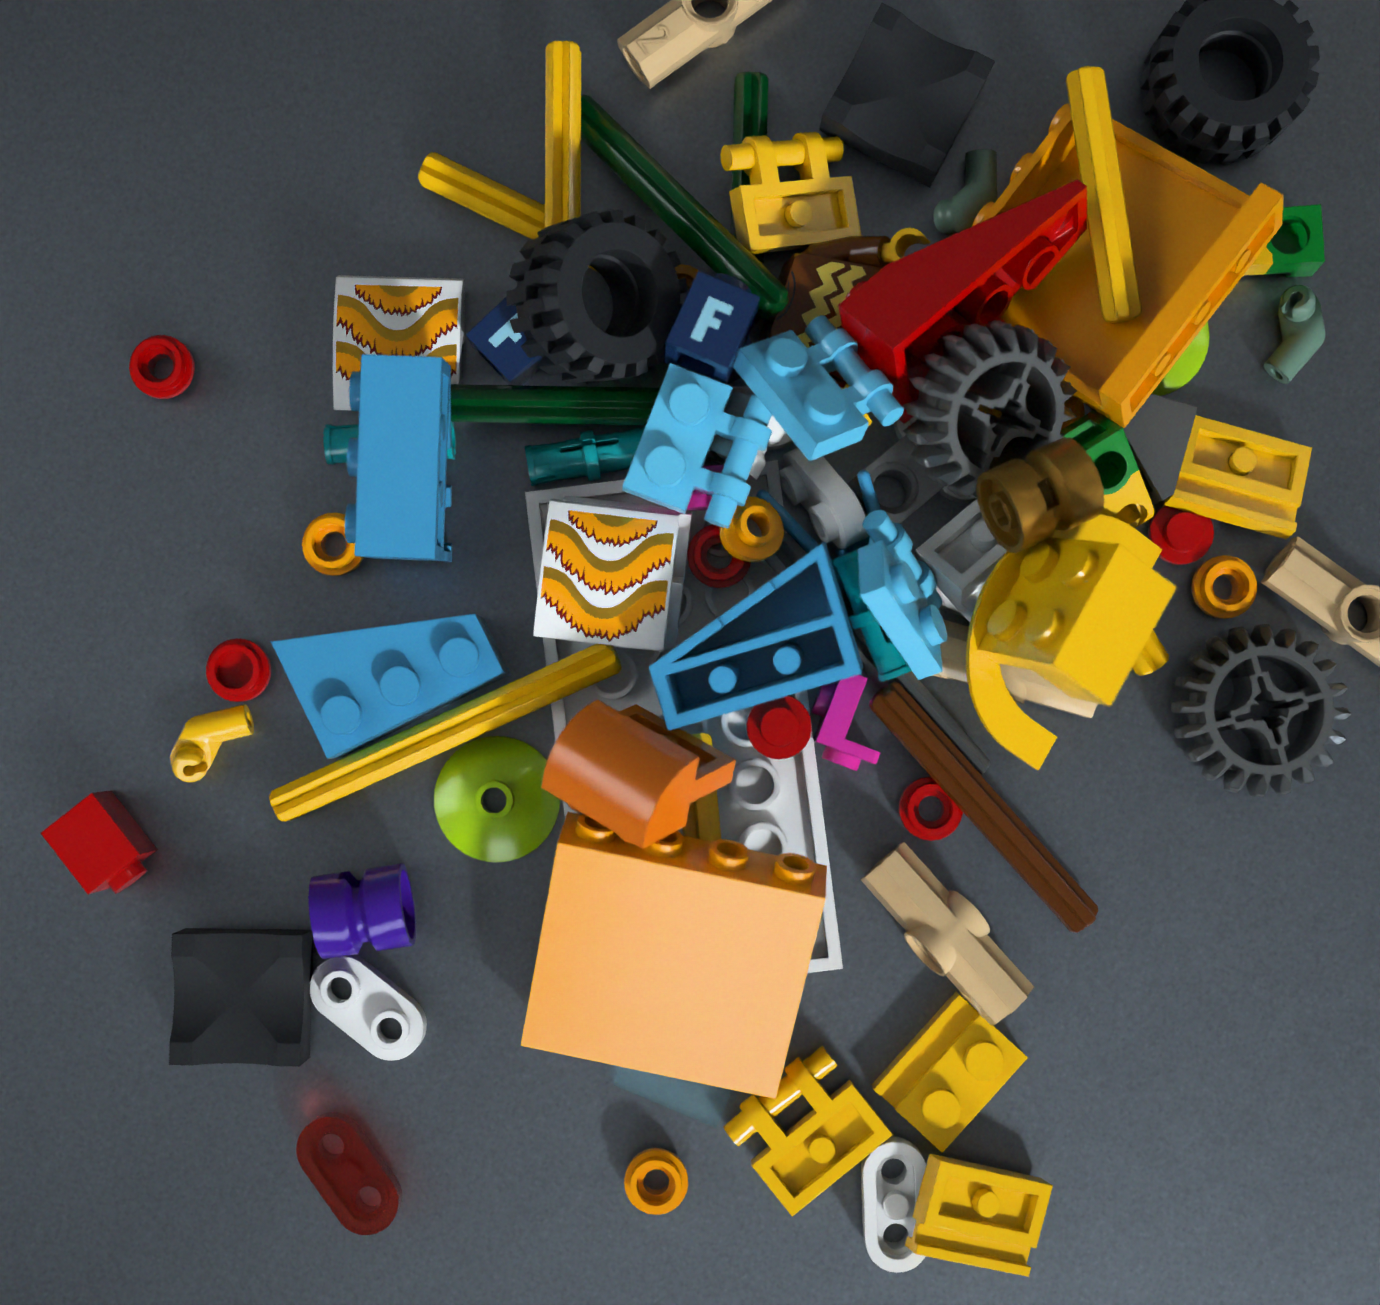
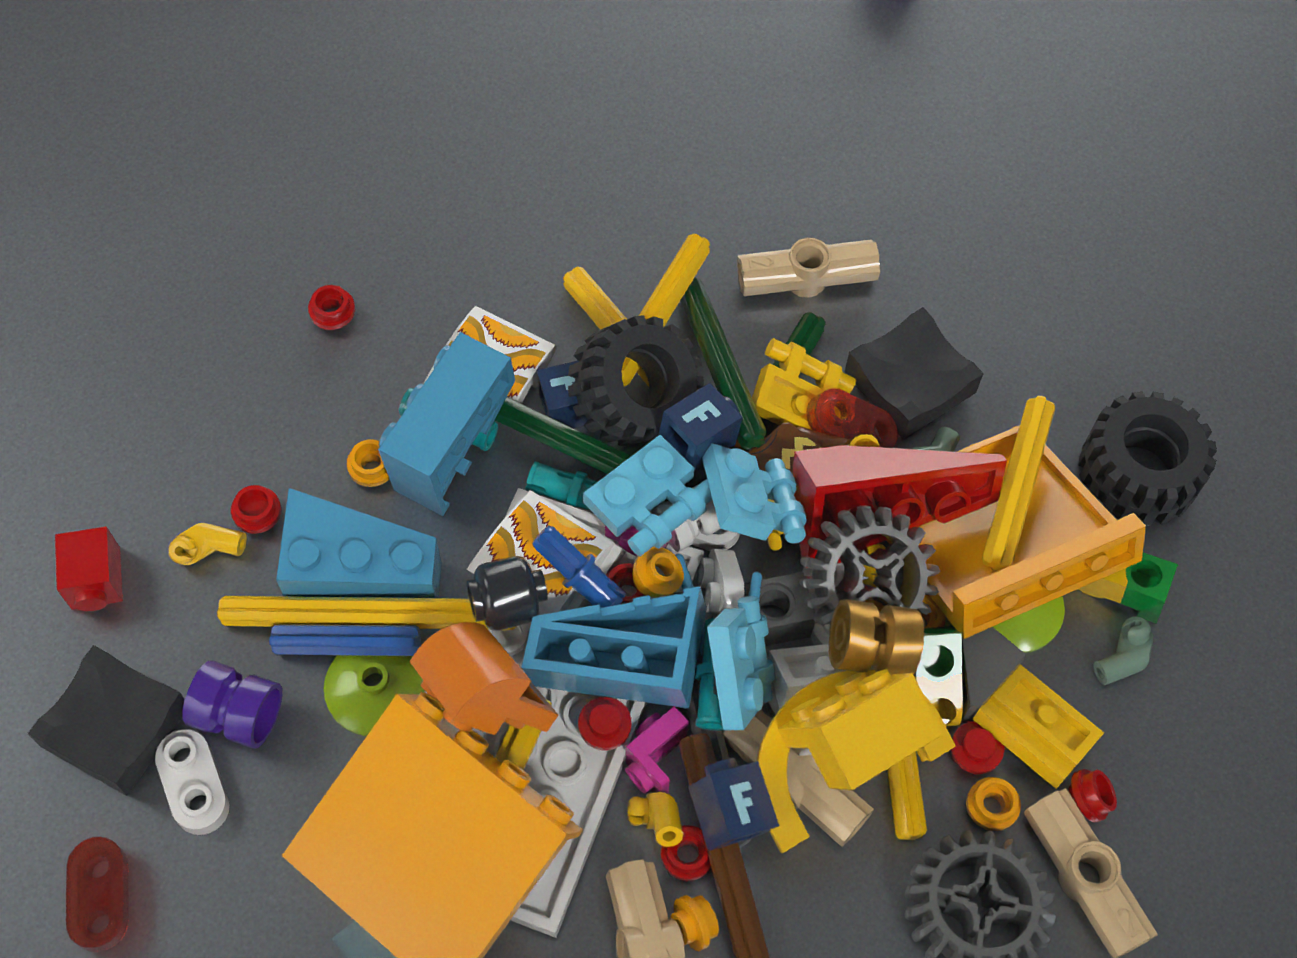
camera: 25 degrees right, 25 degrees down
none -> blue axle [269,624,422,656]
none -> black head [466,556,548,631]
none -> blue axle [532,525,626,608]
none -> yellow arm [627,792,683,847]
none -> light orange plate [670,895,719,951]
none -> dark blue brick [688,758,779,851]
none -> clear red plate [806,388,898,448]
none -> red plate [1068,769,1117,823]

